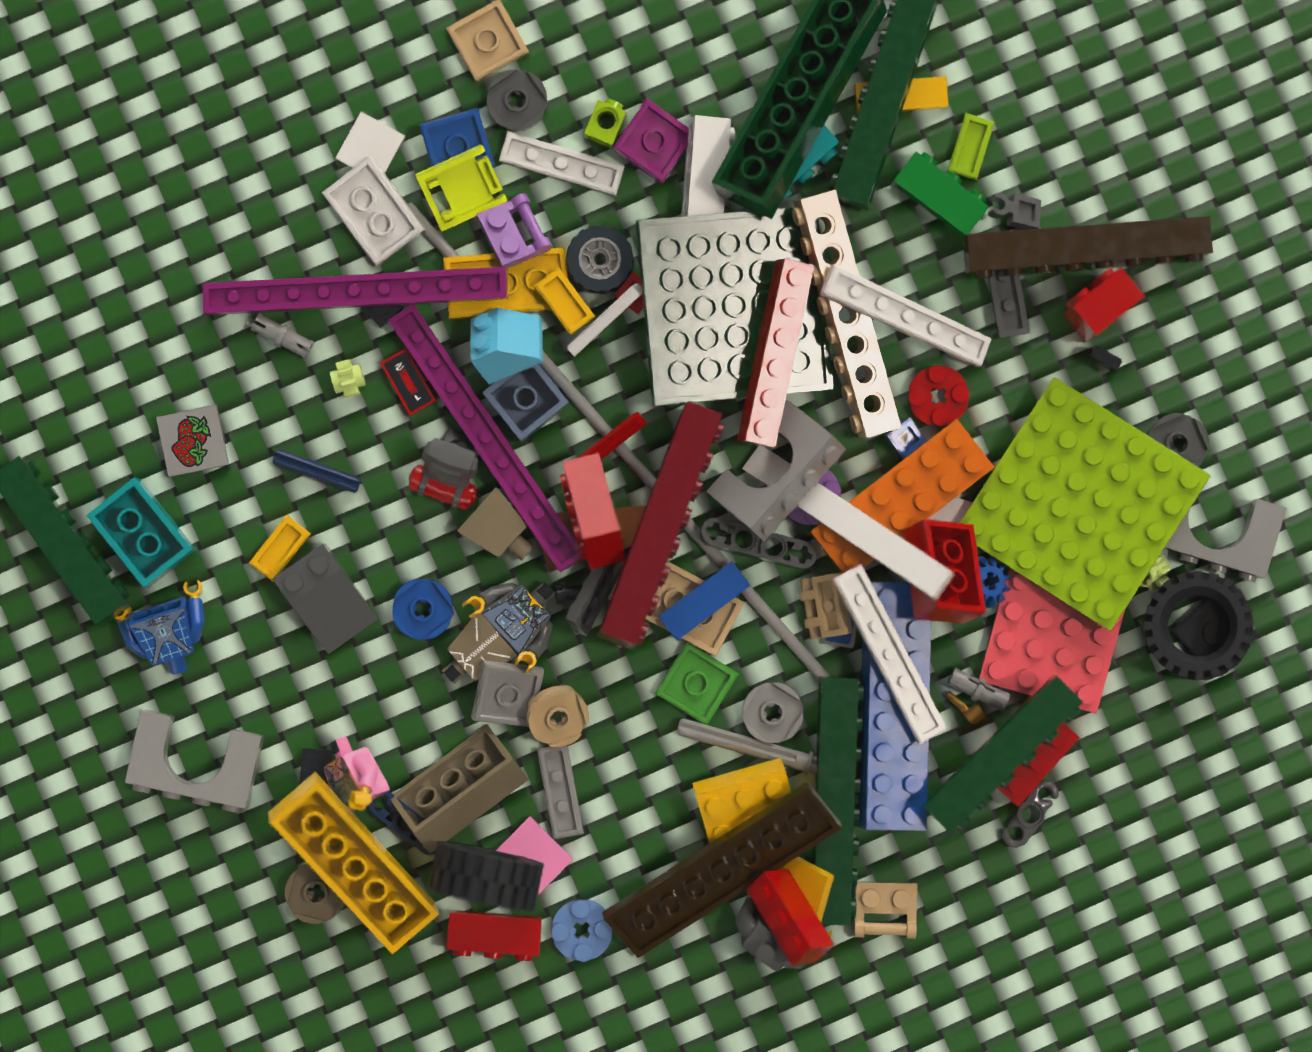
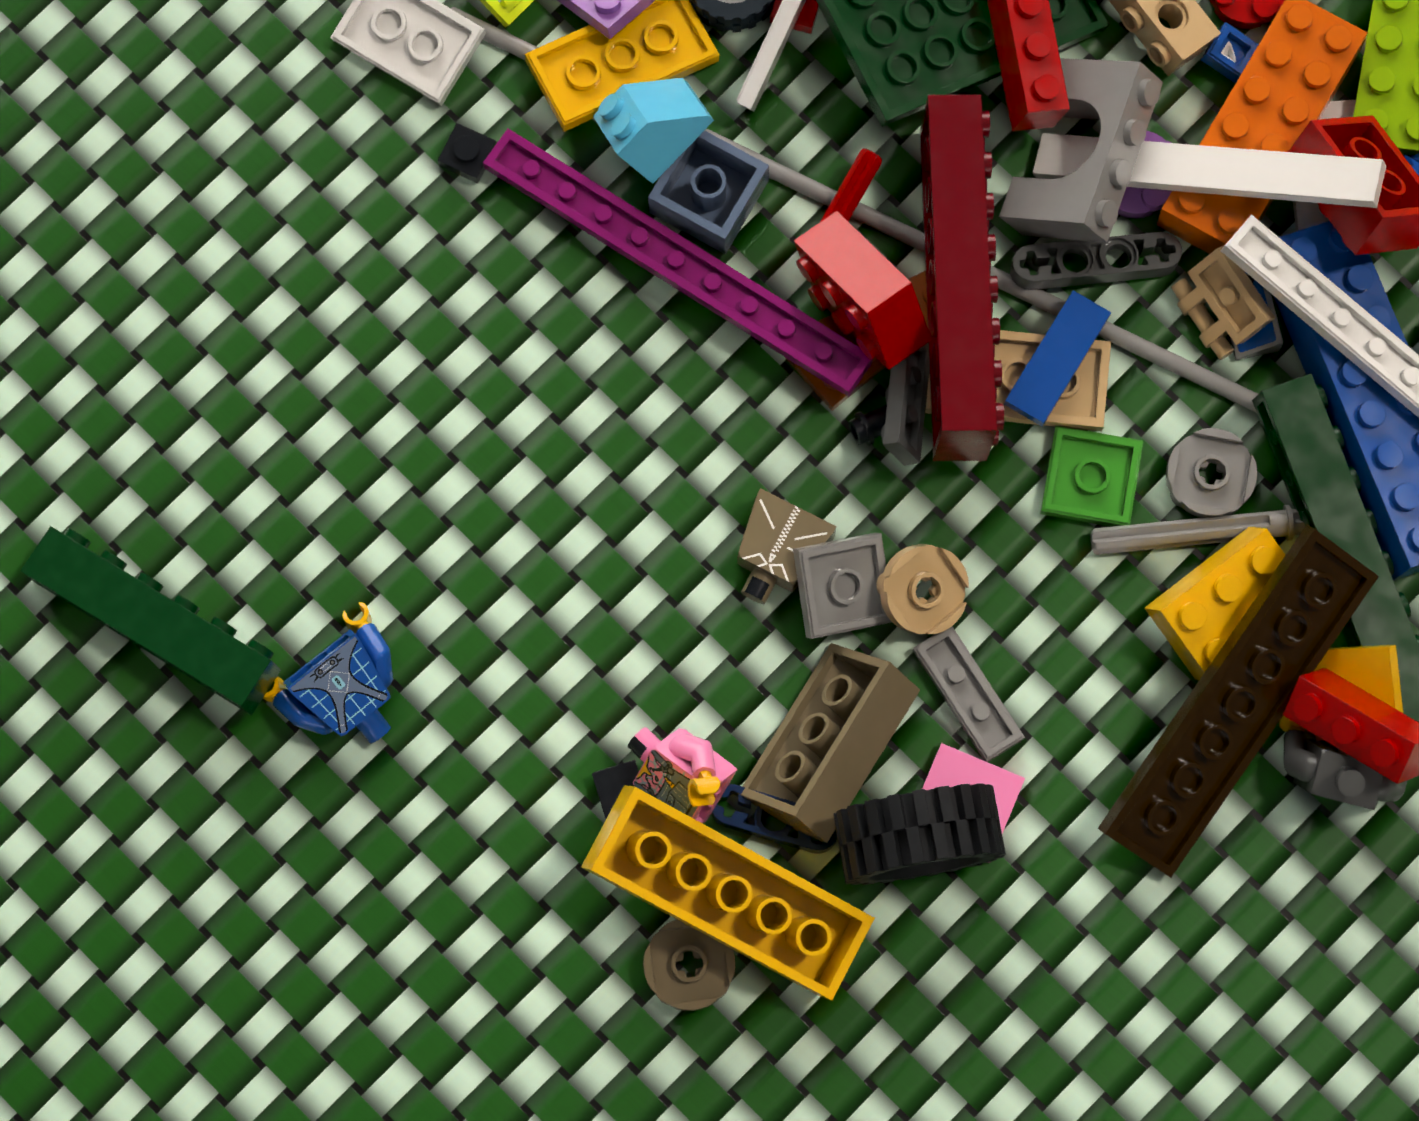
camera: 15 degrees left, 10 degrees down
teal brick [86,477,197,588] -> none
light grey arch [125,709,264,813] -> none
light grey tile [156,405,230,477] -> none
magenta plate [203,267,508,315] -> none
yellow tile [249,515,311,582] -> none
light grey pin [251,313,314,359] -> none
dark blue axle [272,449,361,493] -> none
dark grey slope [273,543,379,654] -> none
yellowish green gear [330,359,366,398] -> none
tile [380,348,437,416] -> none
blue plate [392,579,454,639] -> none
dark grey piece [408,430,478,510] -> none
red brick [447,910,542,961] -> none
dark tan torso [457,487,534,561] -> none
torso [462,581,556,674] -> none
yellow tile [534,268,595,336] -> none
medium blue plate [551,899,613,962] -> none

